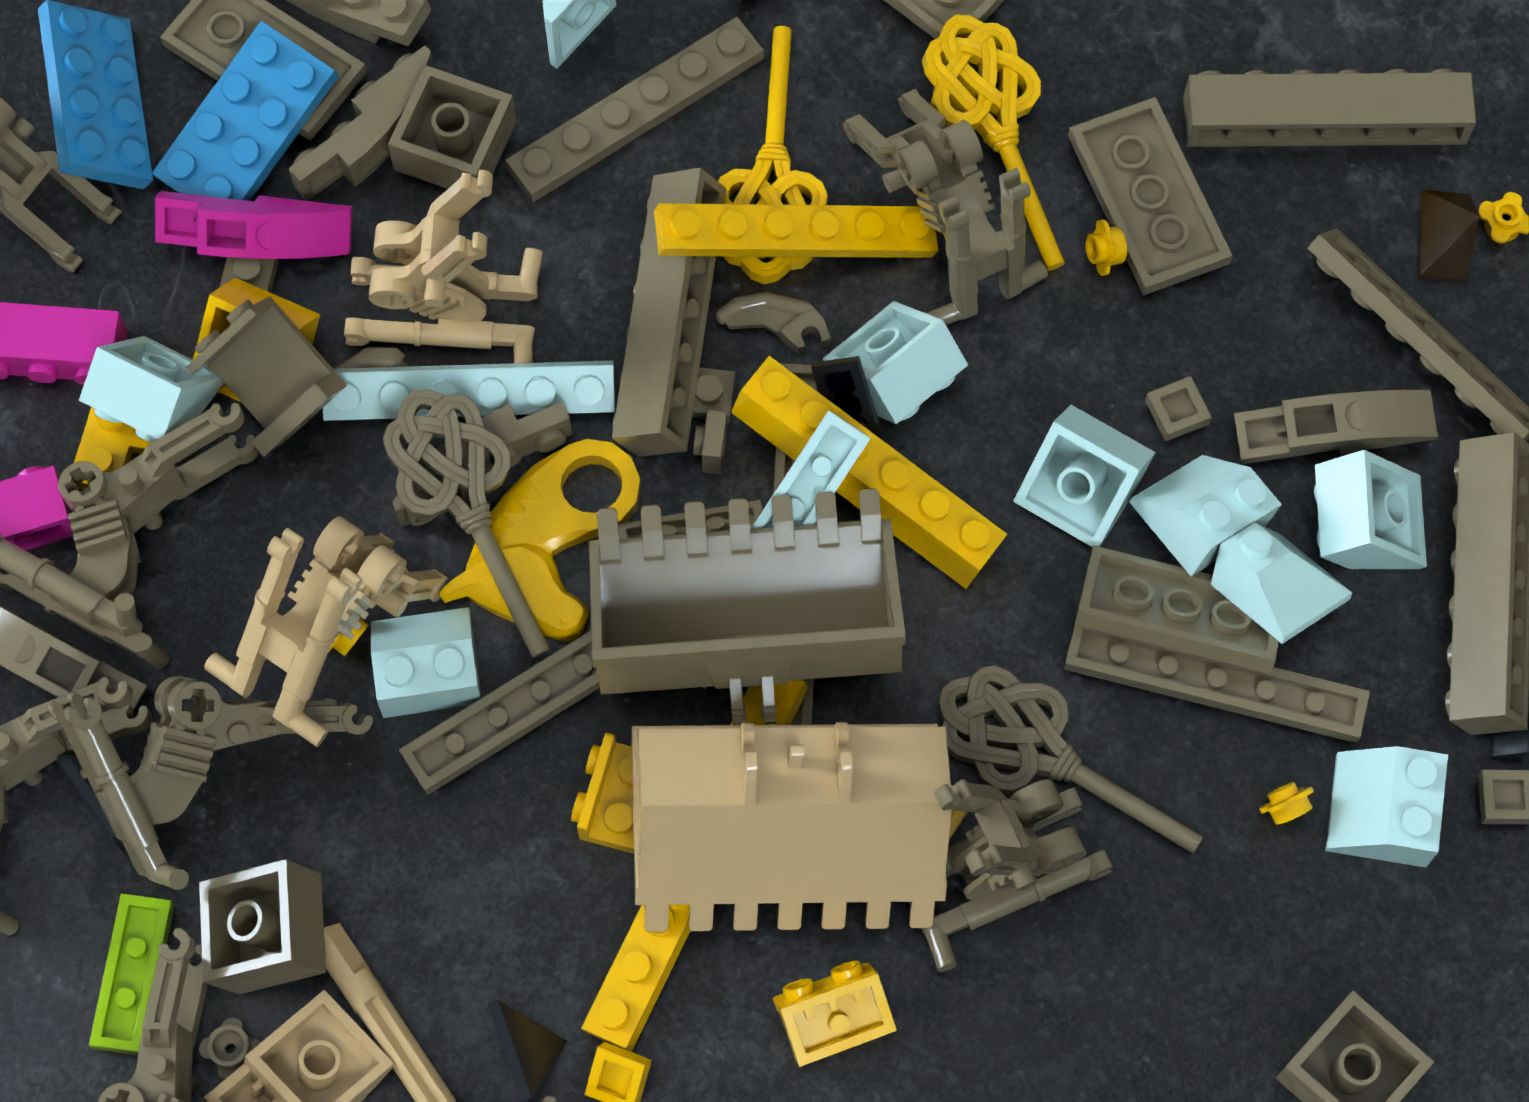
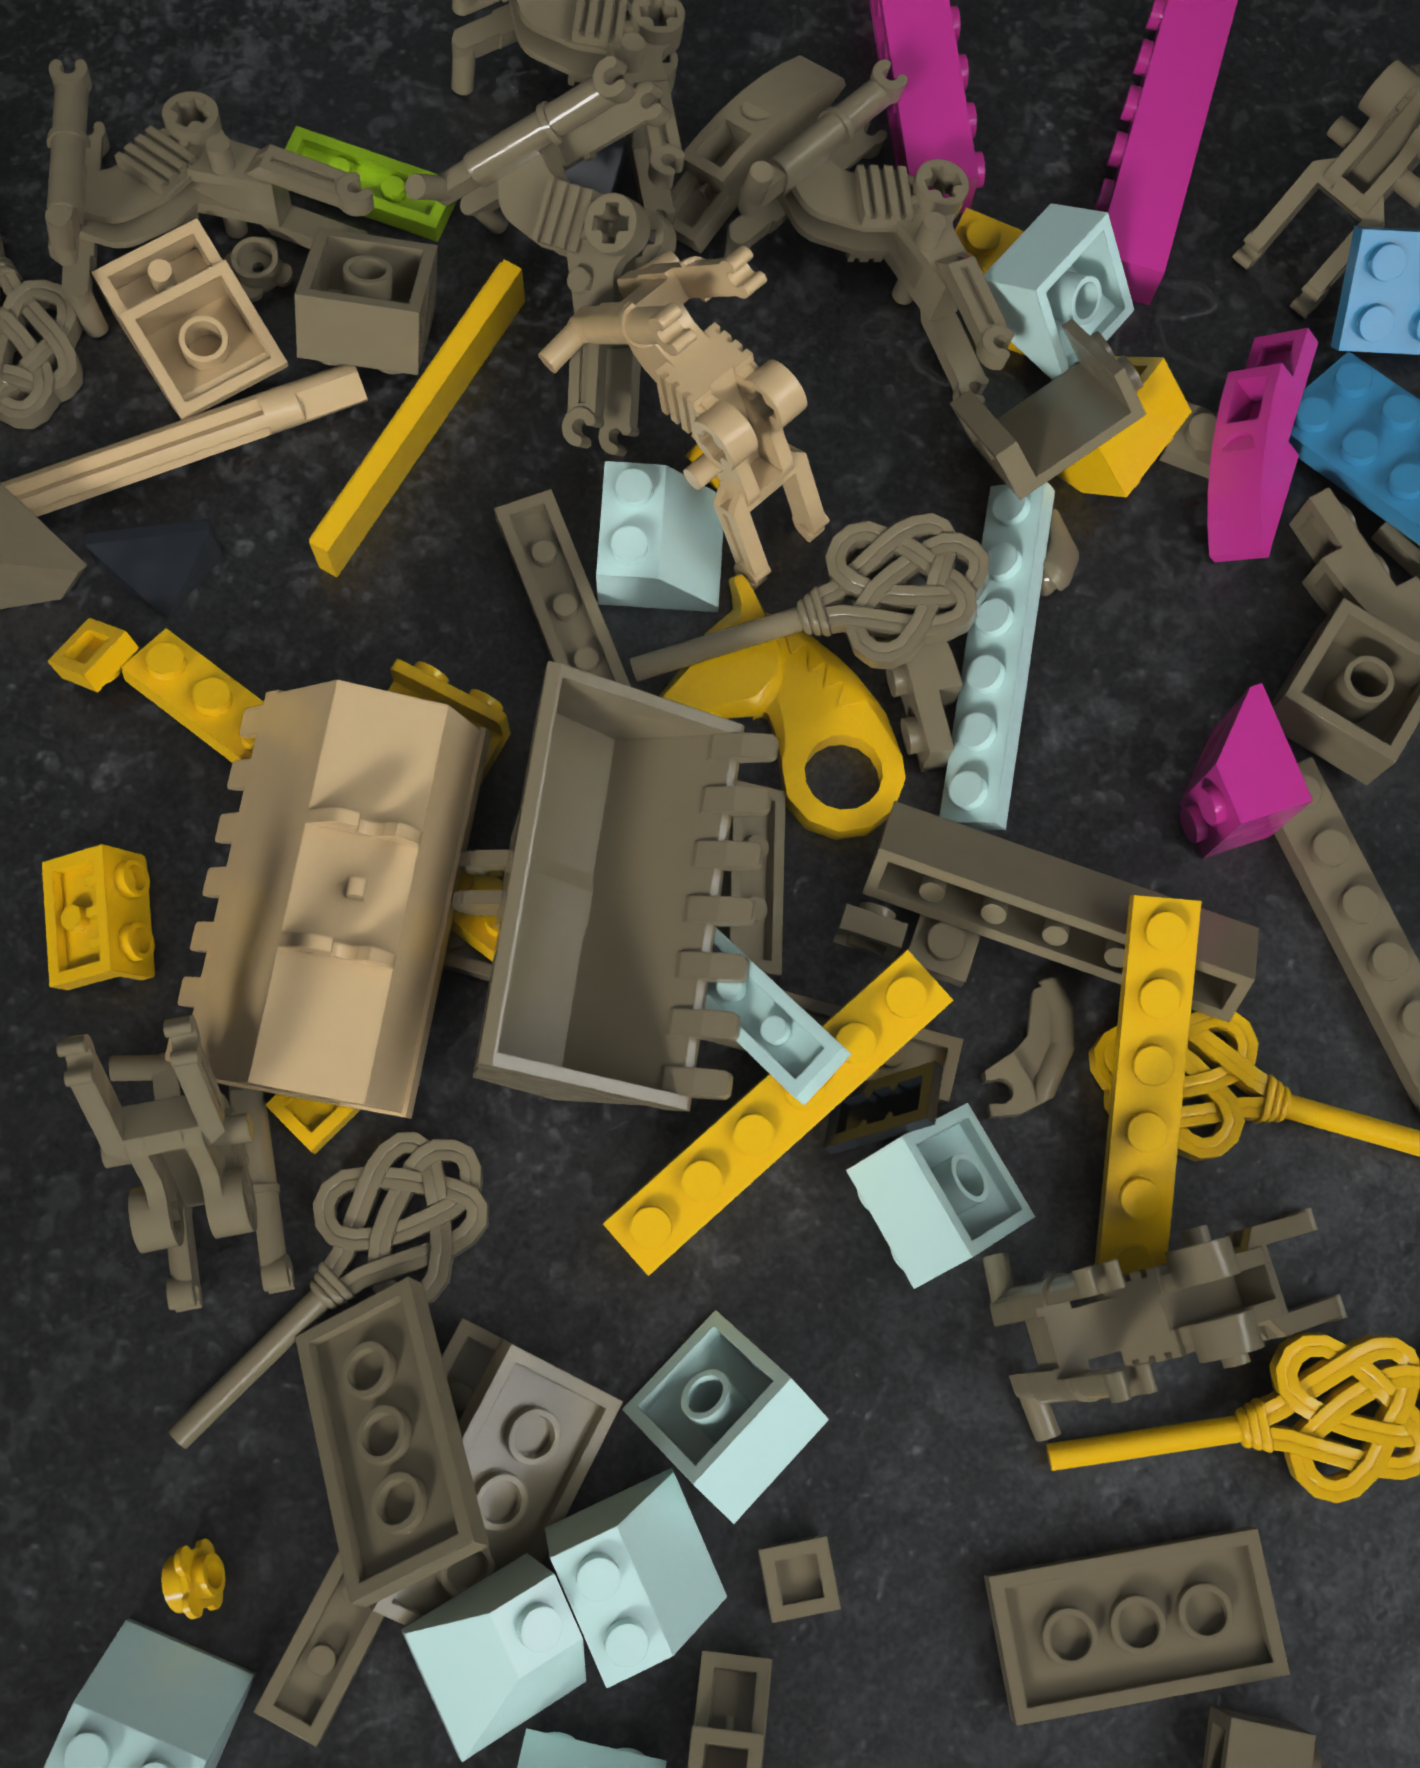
camera: 95 degrees right, 5 degrees up
tan piece [344,170,543,363] -> none
yellow plate [1085,219,1127,276] -> none
none -> dark tan plate [295,1277,489,1607]
none -> yellow tile [309,259,526,577]
none -> dark pink slope [1180,683,1313,859]

